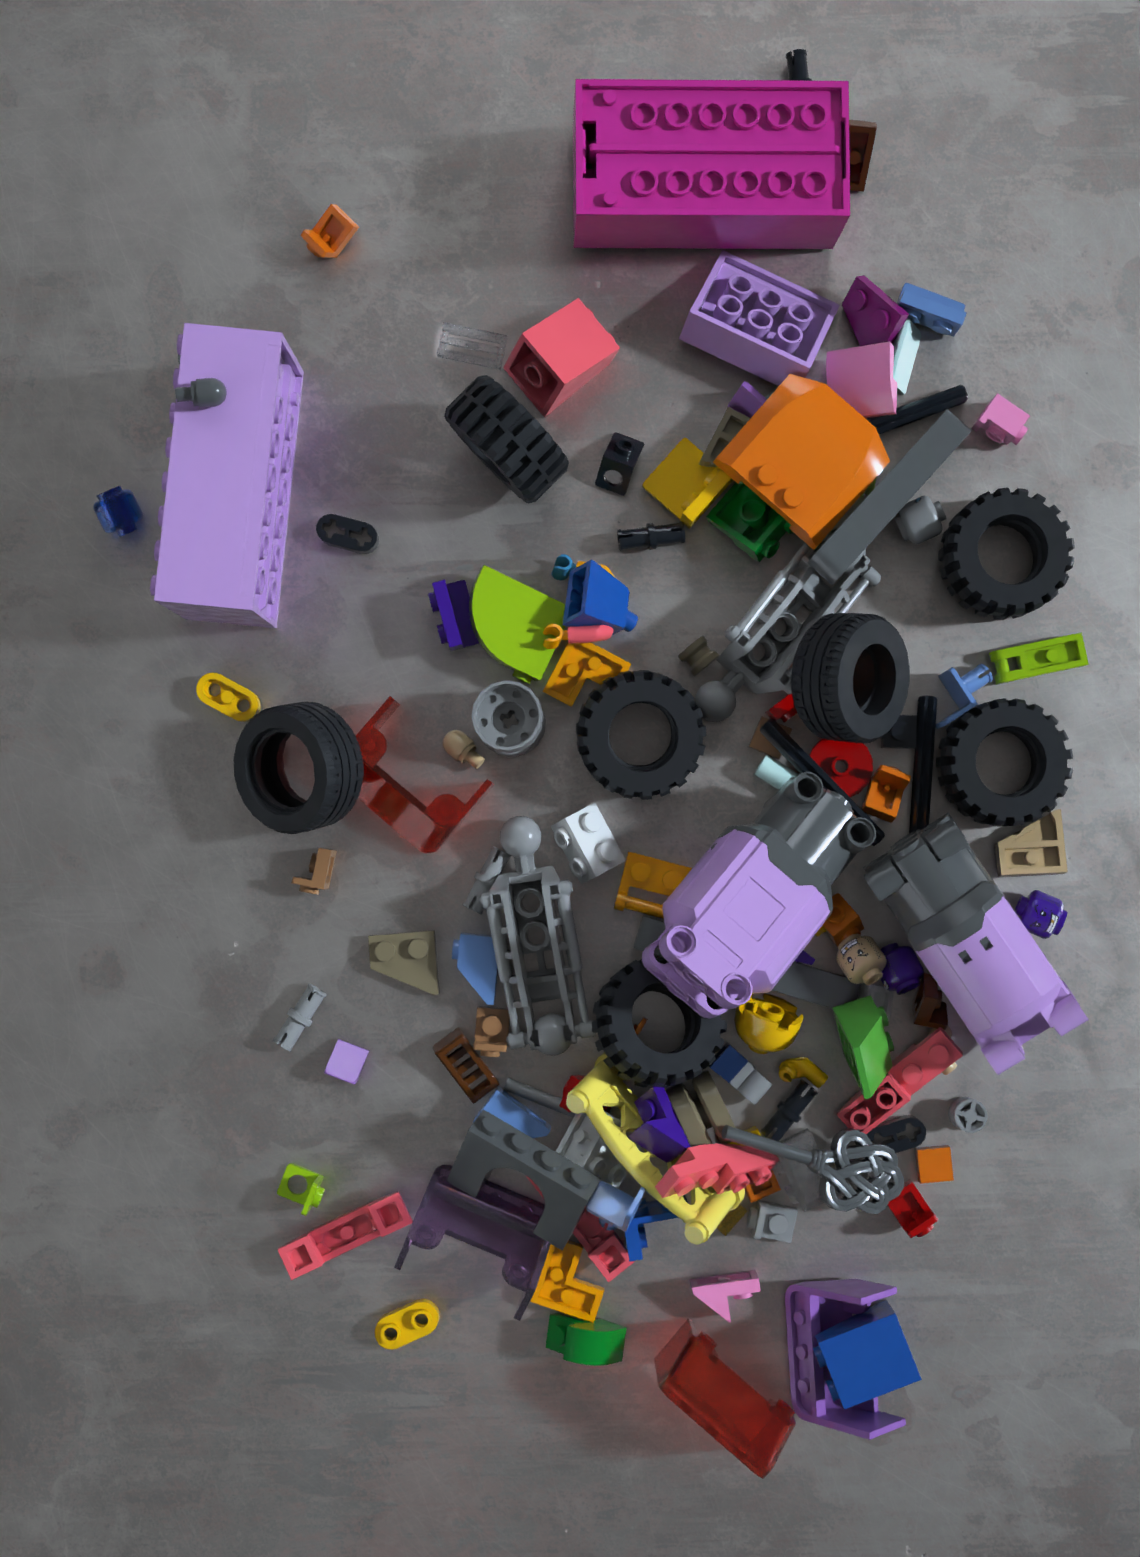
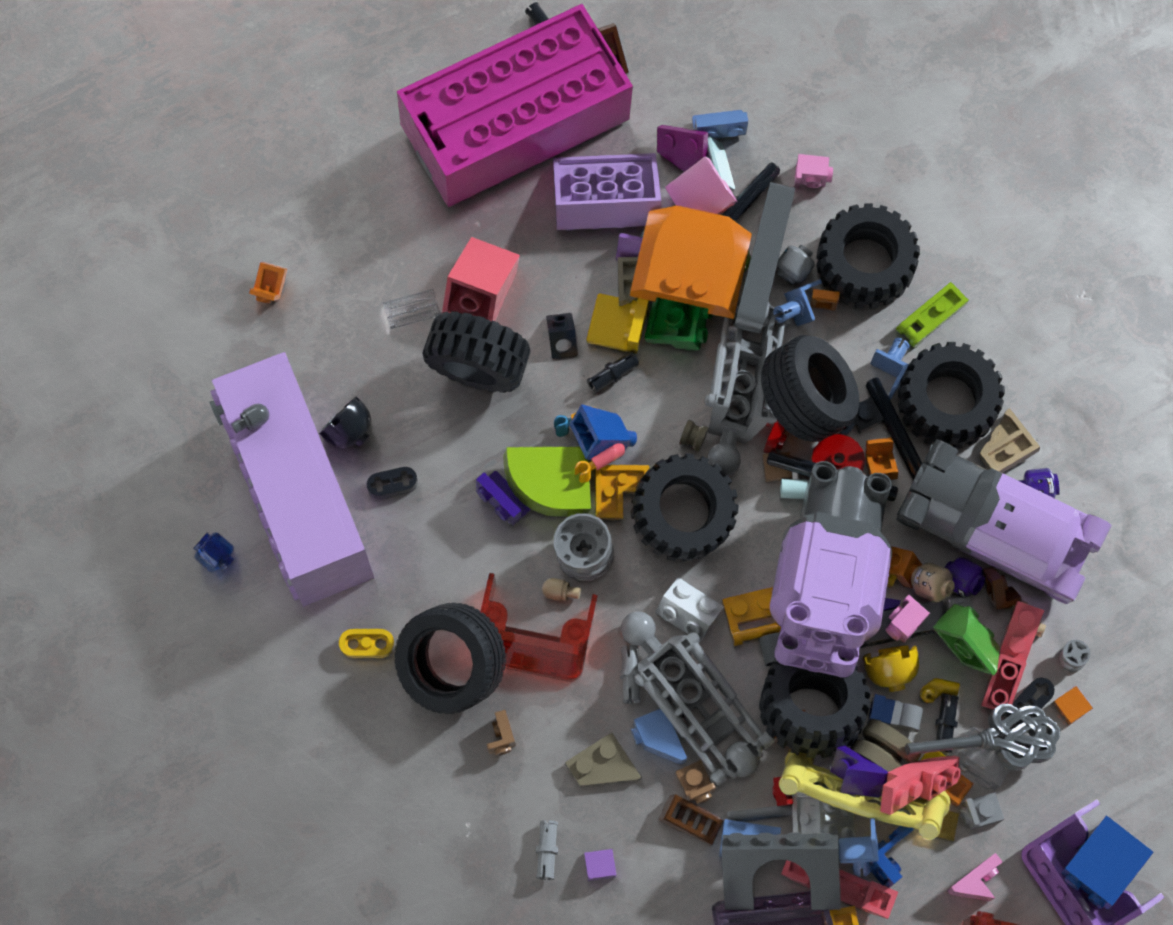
camera: 30 degrees left, 15 degrees down
red bracket [887,1179,938,1238] -> none
none -> black cylinder [319,396,371,449]
none -> medium blue bracket [773,279,822,326]
none -> orange tile [810,289,840,311]
none -> bright pink brick [885,595,930,643]

